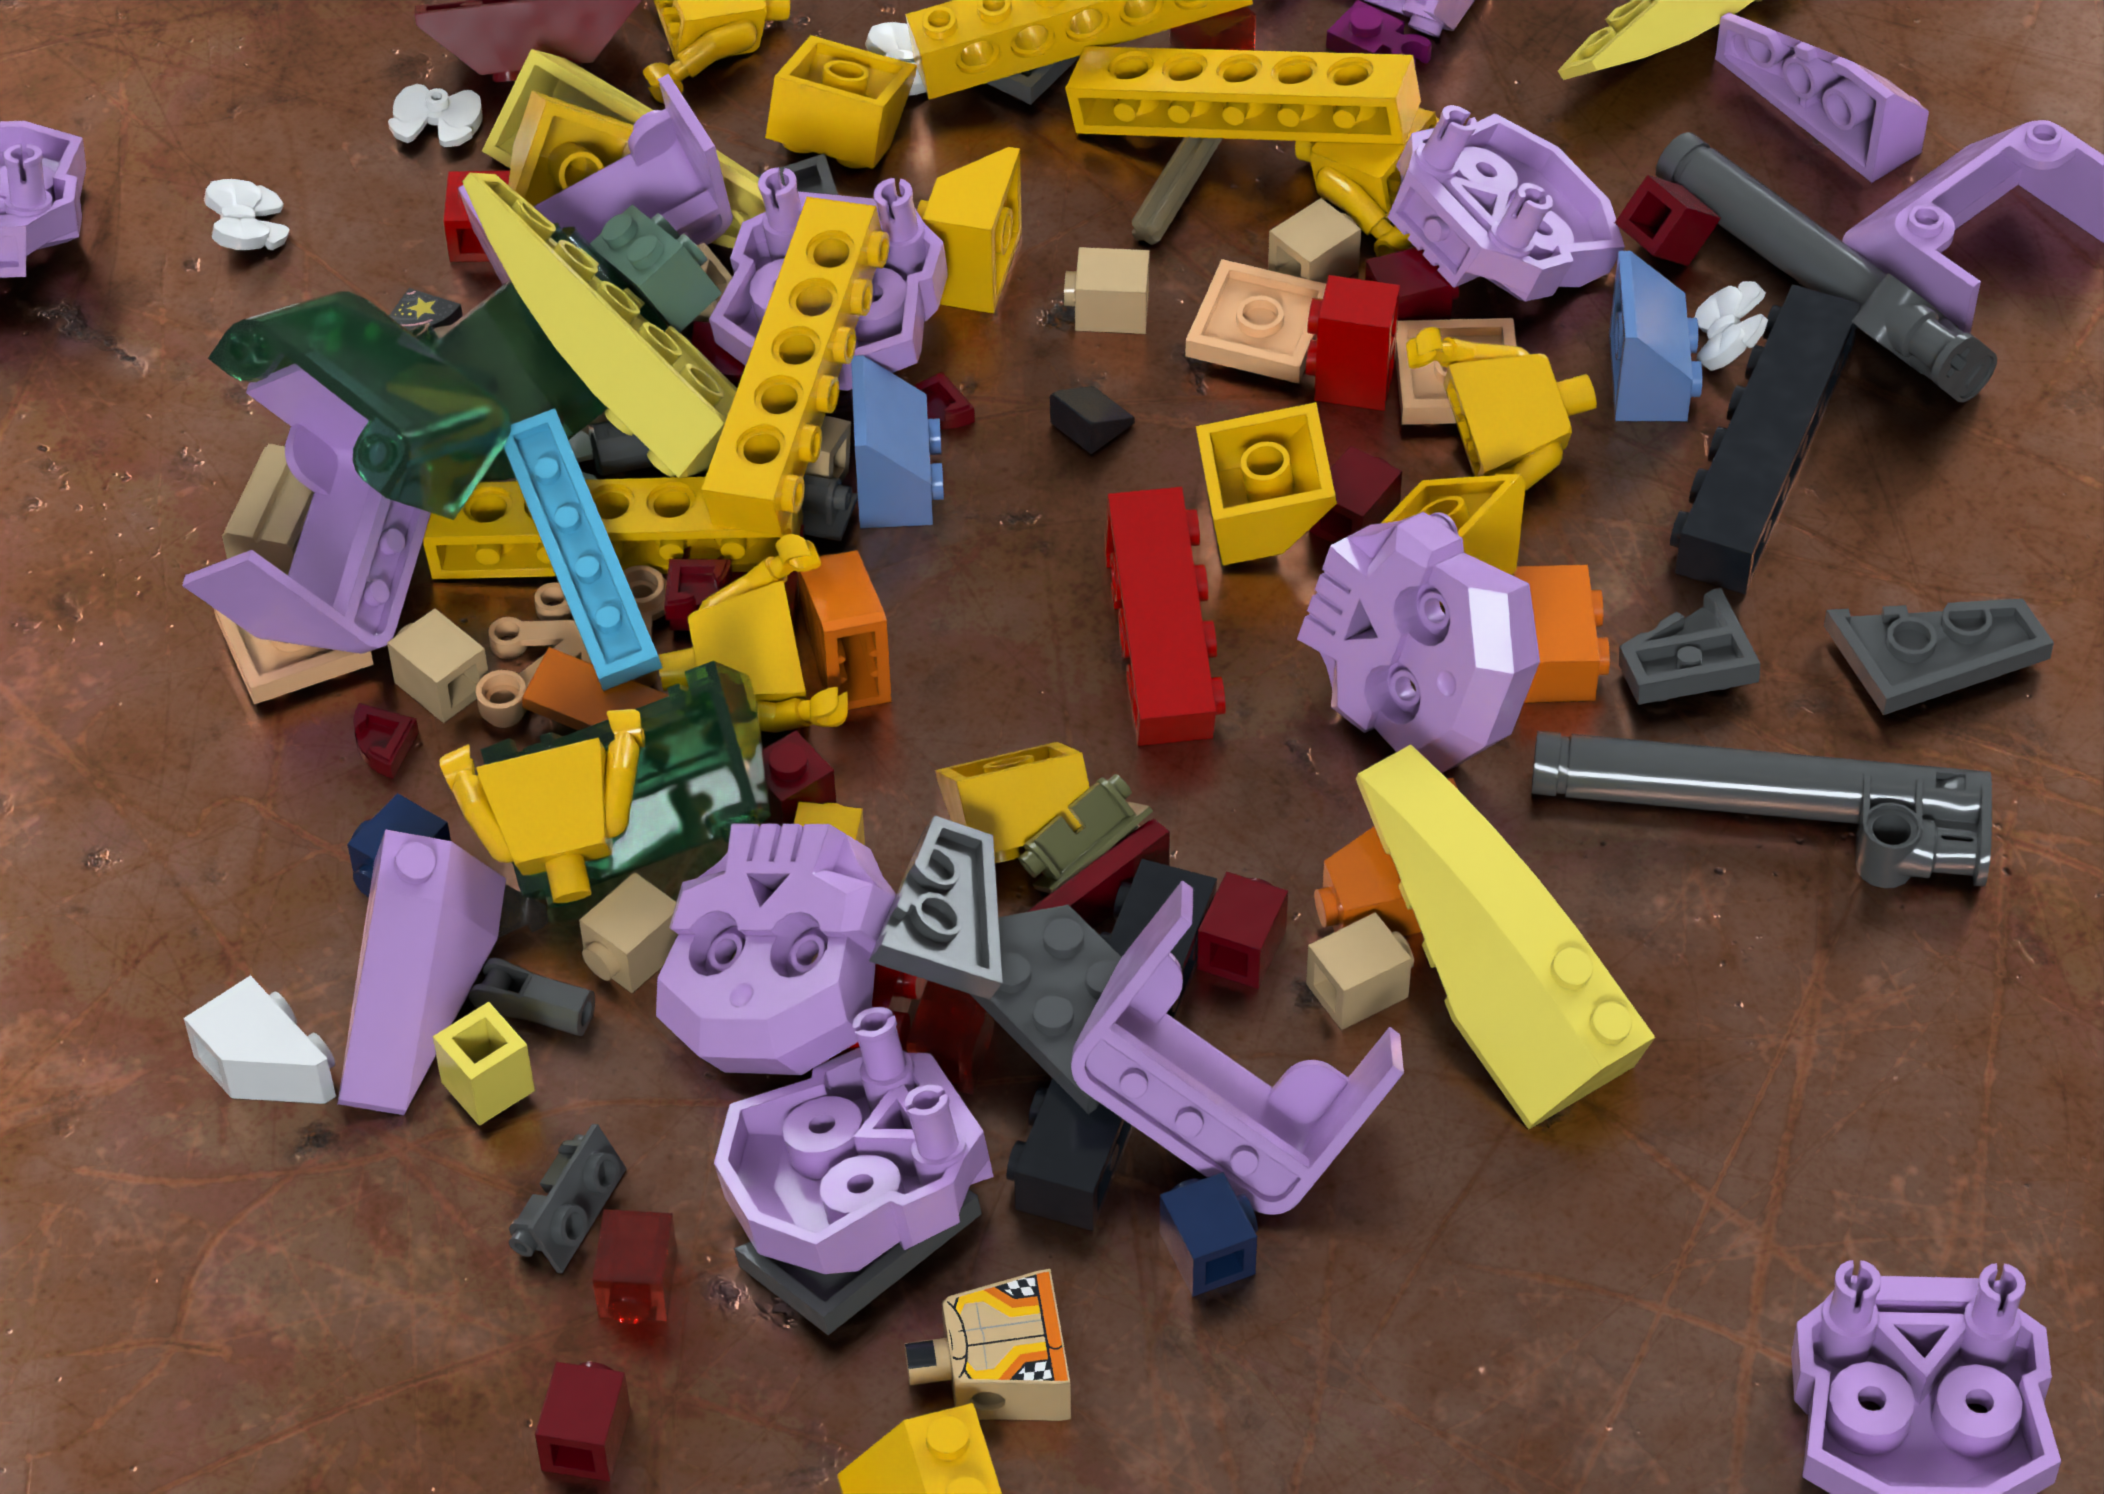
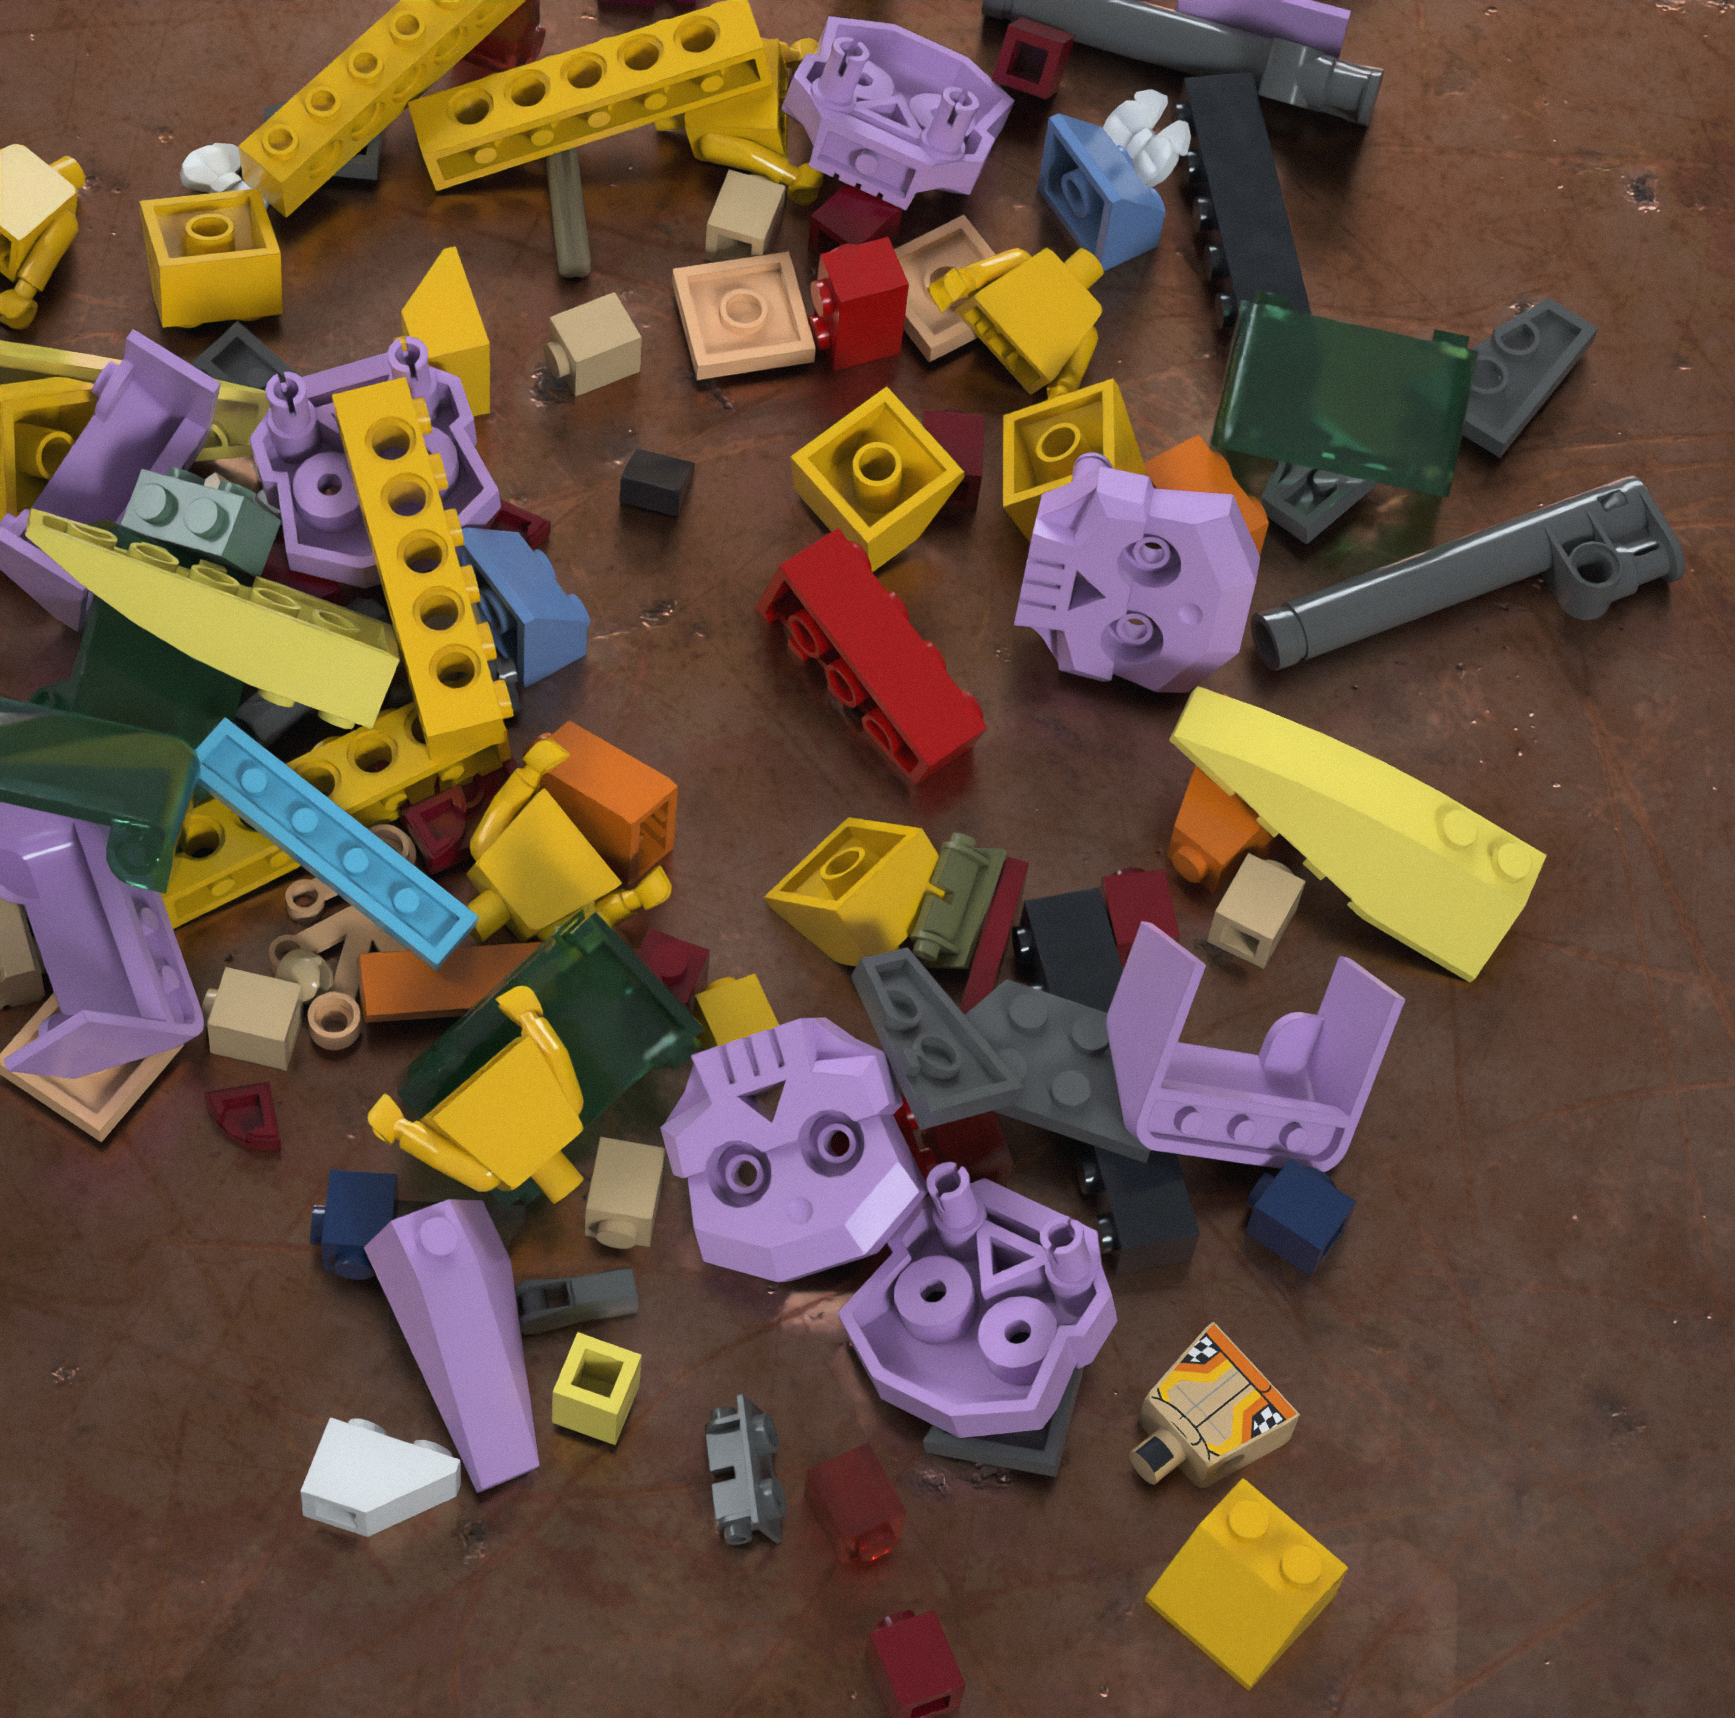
camera: 40 degrees left, 10 degrees up
none -> tan hinge [275,948,334,1004]
none -> clear green windscreen [1209,290,1479,497]

